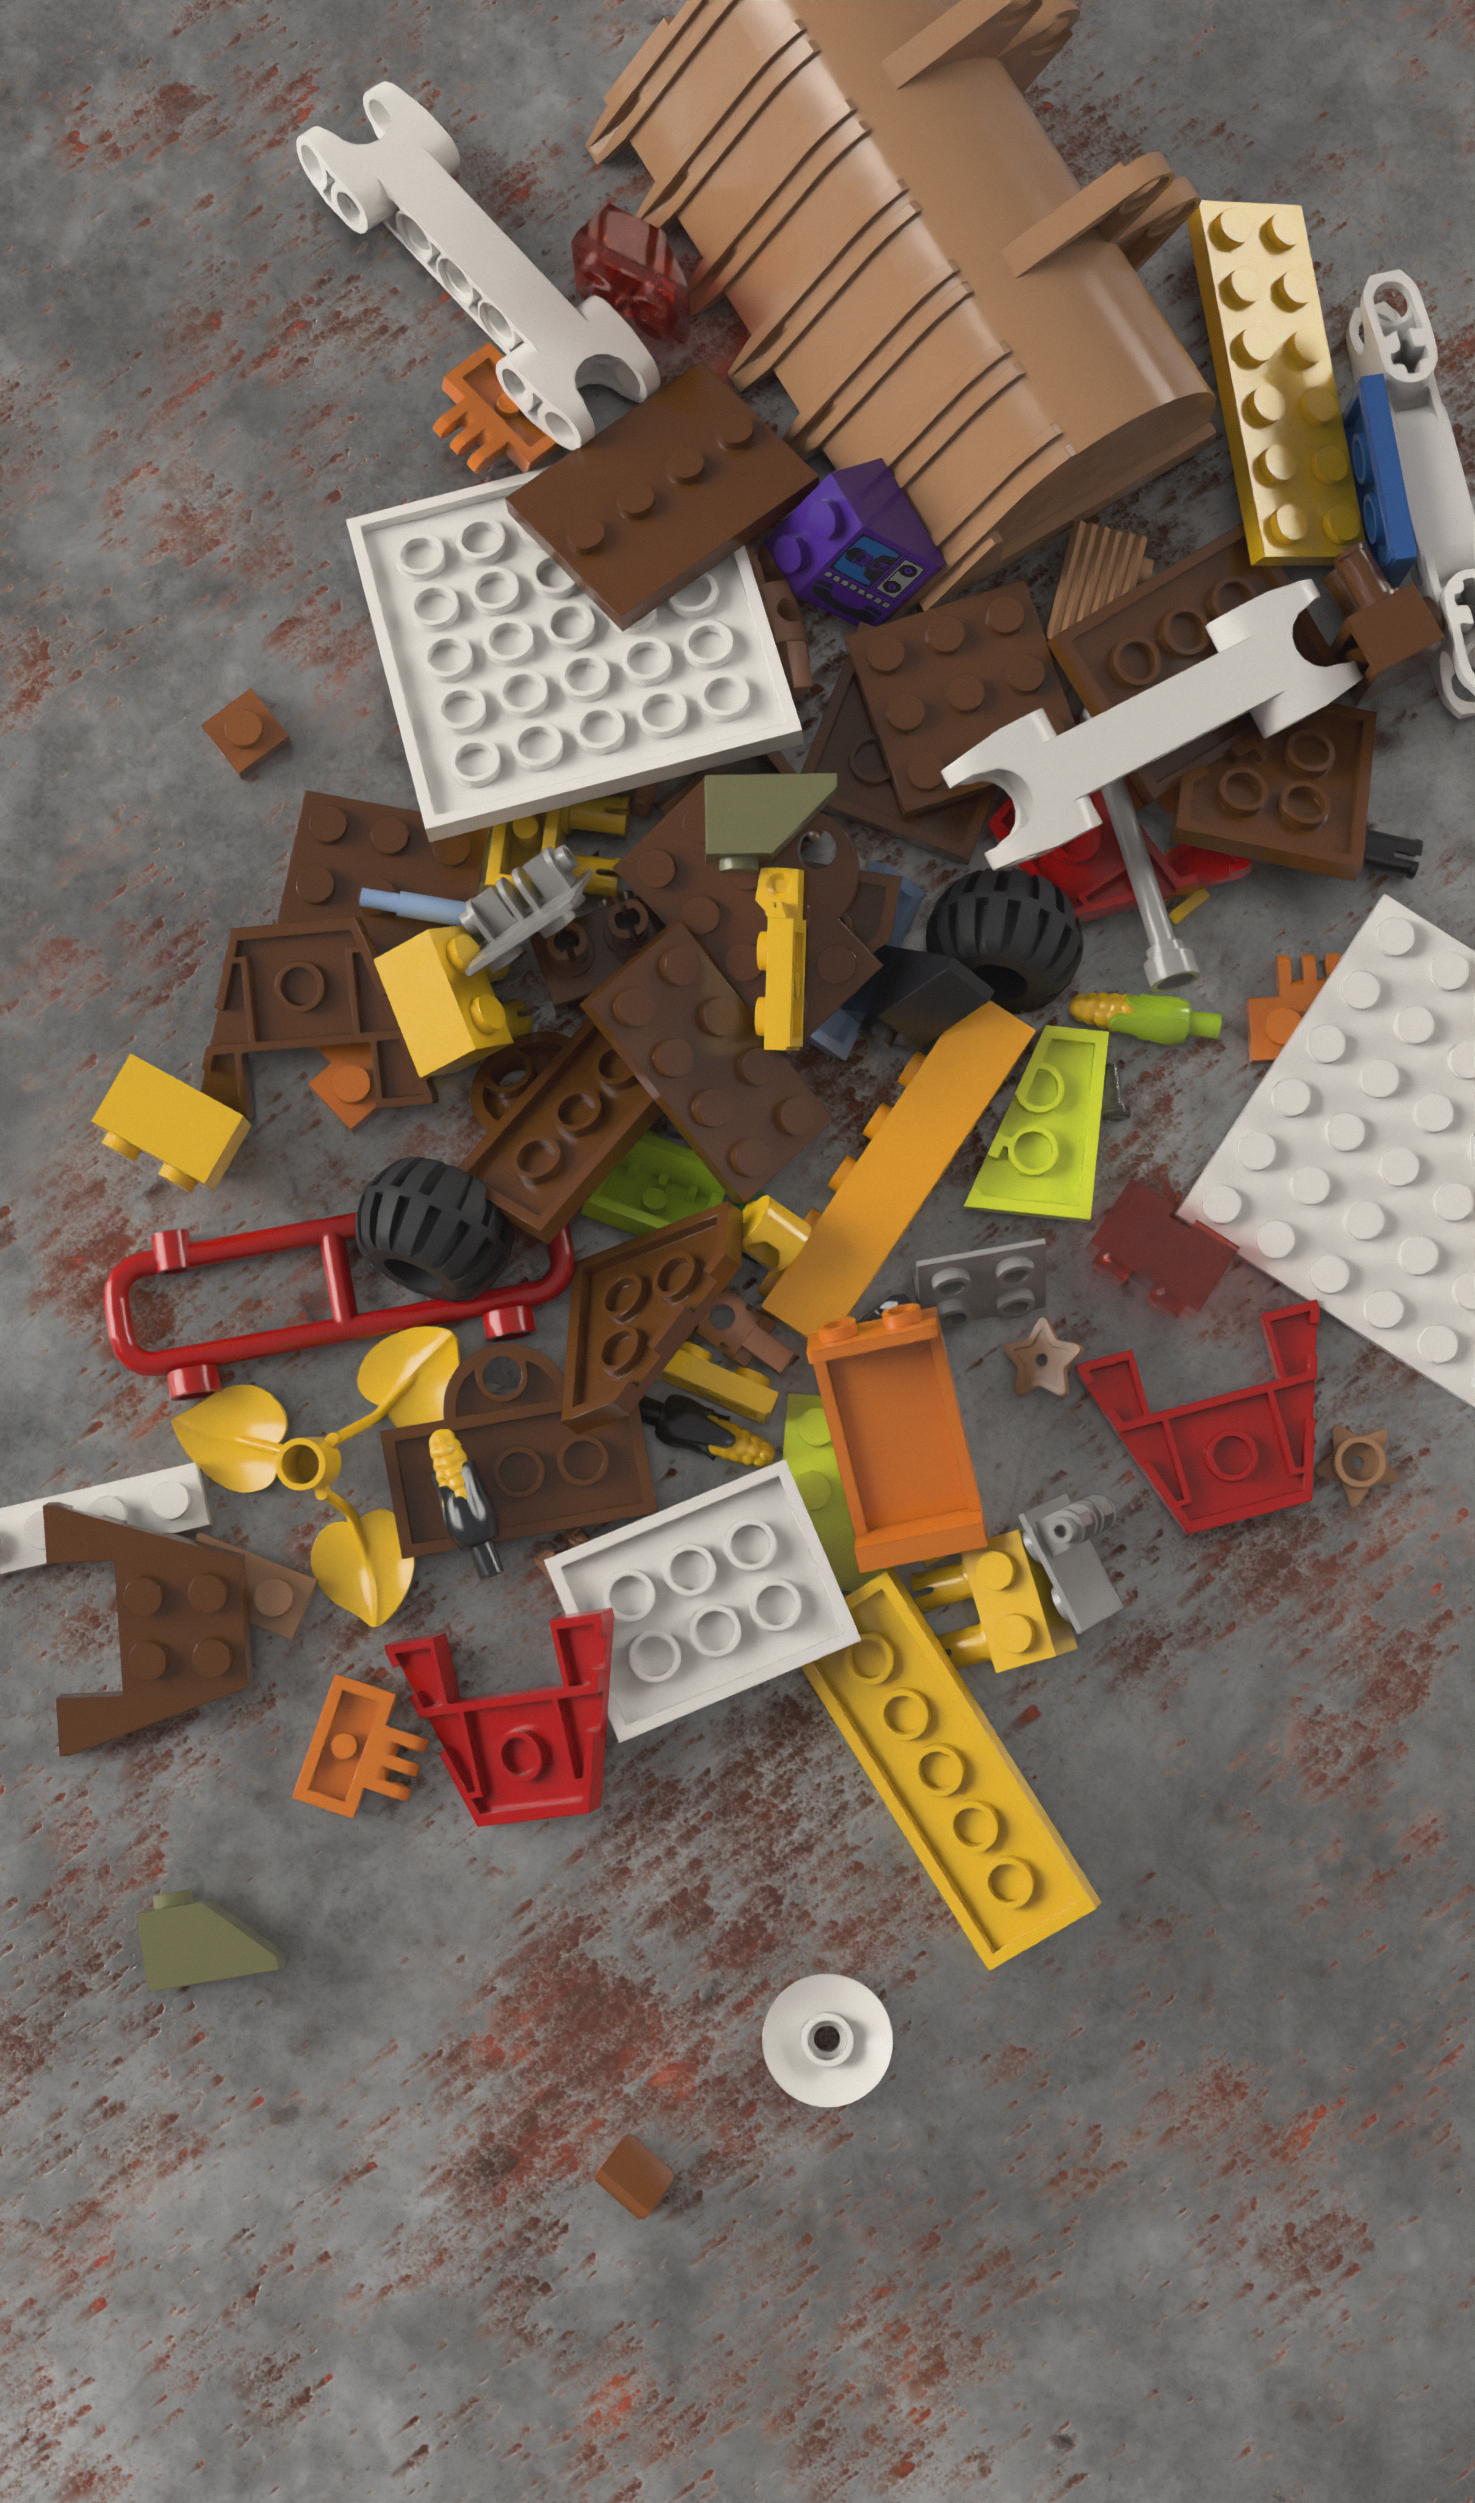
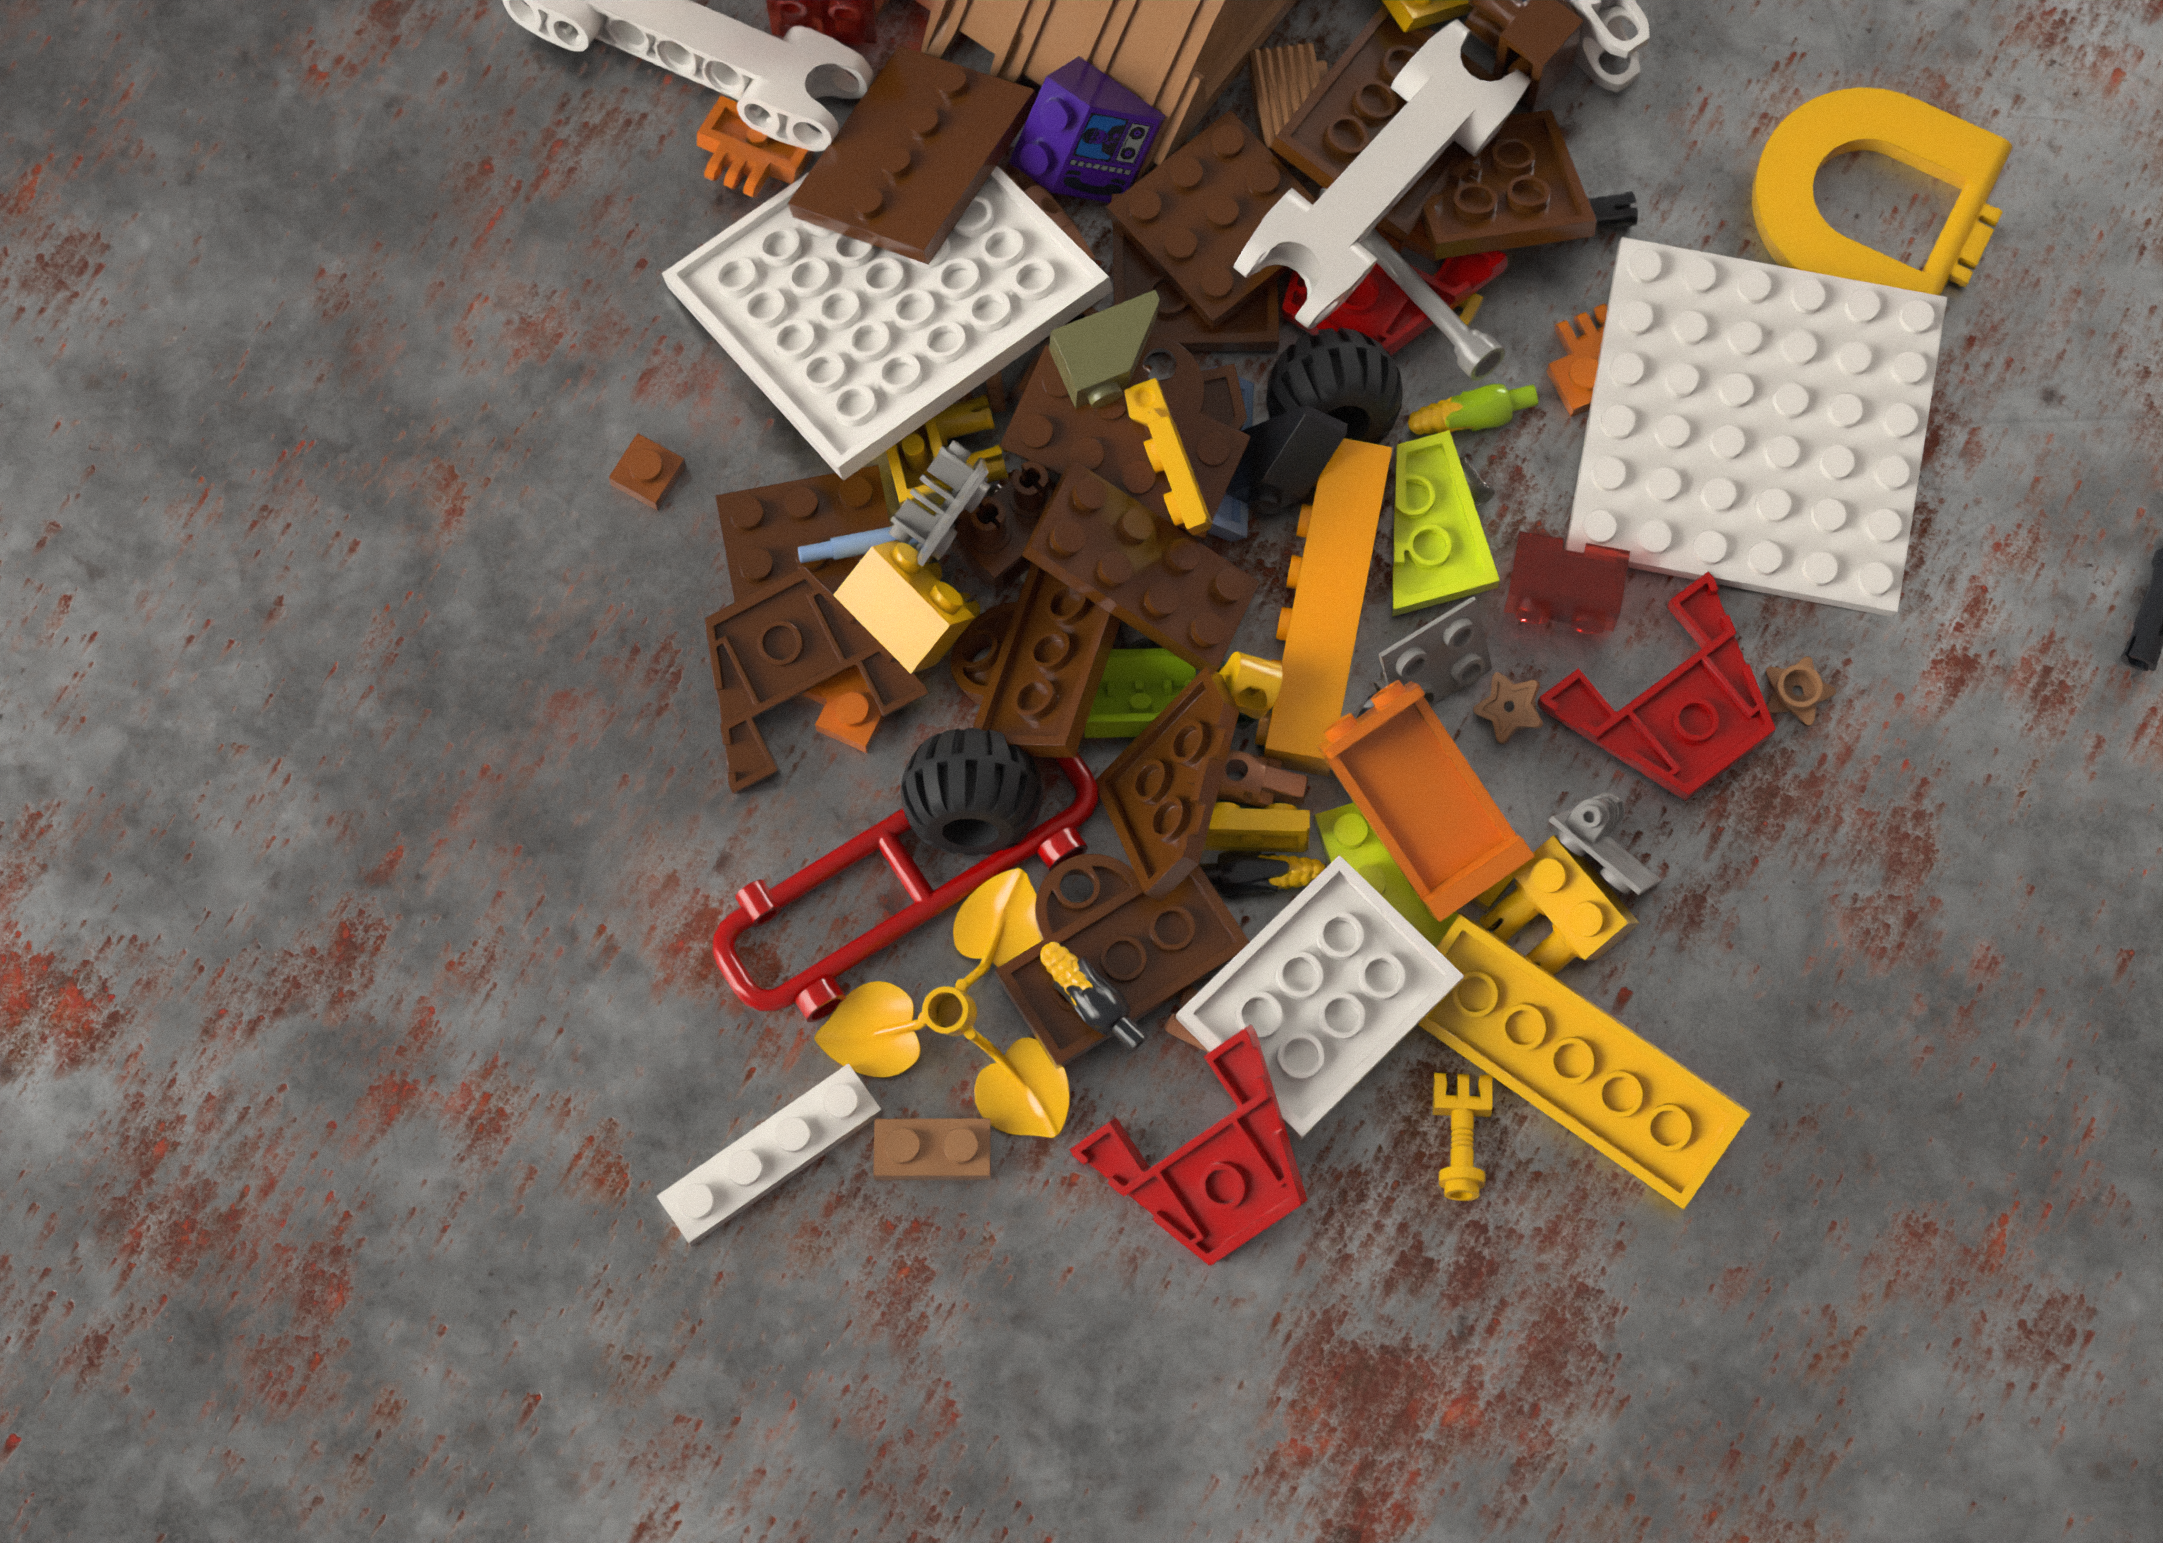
camera: 20 degrees left, 10 degrees down
reddish brown wing [43,1502,253,1756] -> none
yellow brick [91,1053,252,1193] -> none
olive slope [137,1889,286,1992] -> none
orange hinge [292,1674,429,1819] -> none
dark orange slope [594,2134,674,2220] -> none
white dish [762,1973,893,2108] -> none
none -> yellow hinge [1433,1072,1493,1201]

